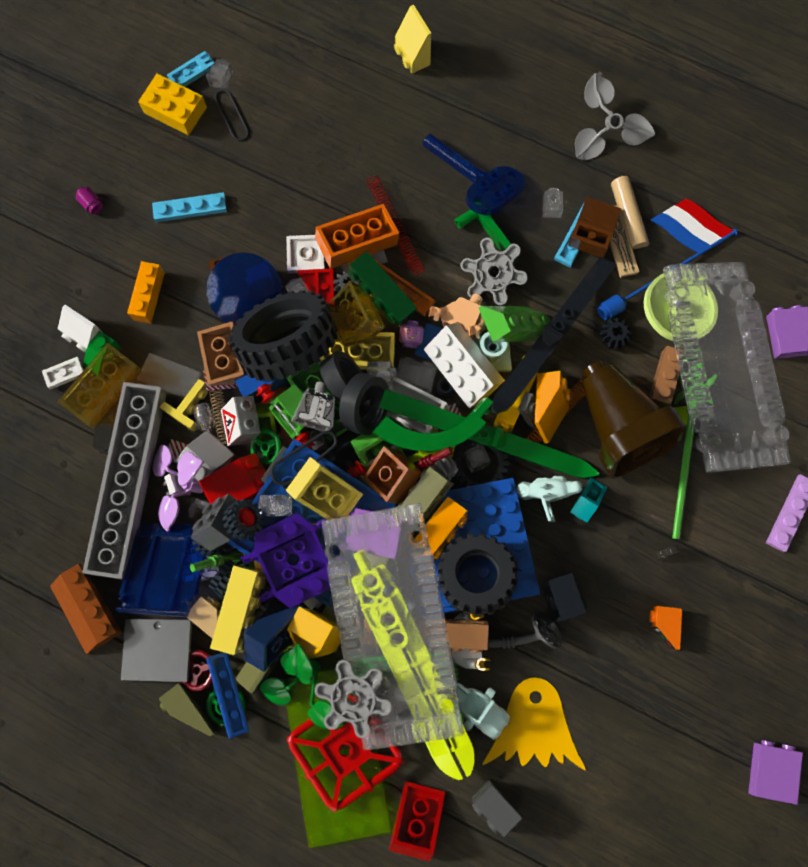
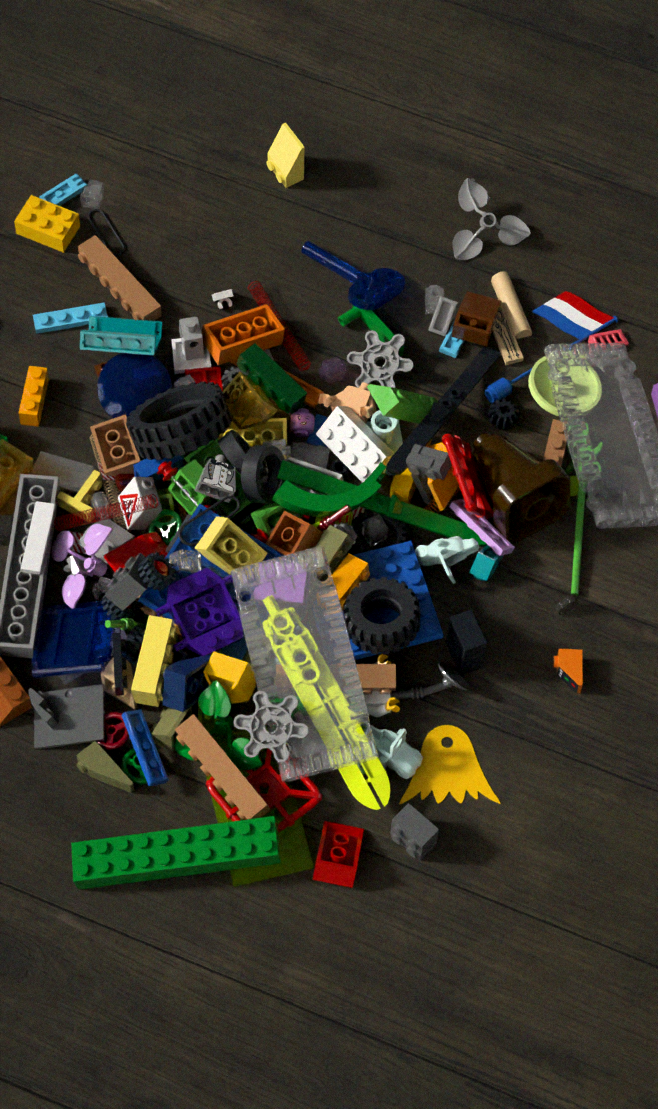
camera: 10 degrees left, 15 degrees down
none -> white tile [21,501,55,575]
none -> dark grey slope [28,688,58,730]
none -> red piece [54,494,158,531]
none -> green brick [71,816,281,890]
none -> medium nougat brick [78,235,162,321]
none -> teal panel [80,316,162,355]
none -> black plate [112,633,127,696]
none -> clear red tile [115,474,134,492]
none -> medium nougat brick [174,714,270,820]
none -> light grey torso [179,317,204,361]
none -> white tile [212,289,233,309]
none -> clear purple head [319,357,347,383]
none -> dark grey brick [406,444,452,480]
none -> light grey tile [428,296,458,337]
none -> red plate [442,434,493,519]
none -> lavender plate [449,498,515,556]
none -> coral slope [588,329,629,356]

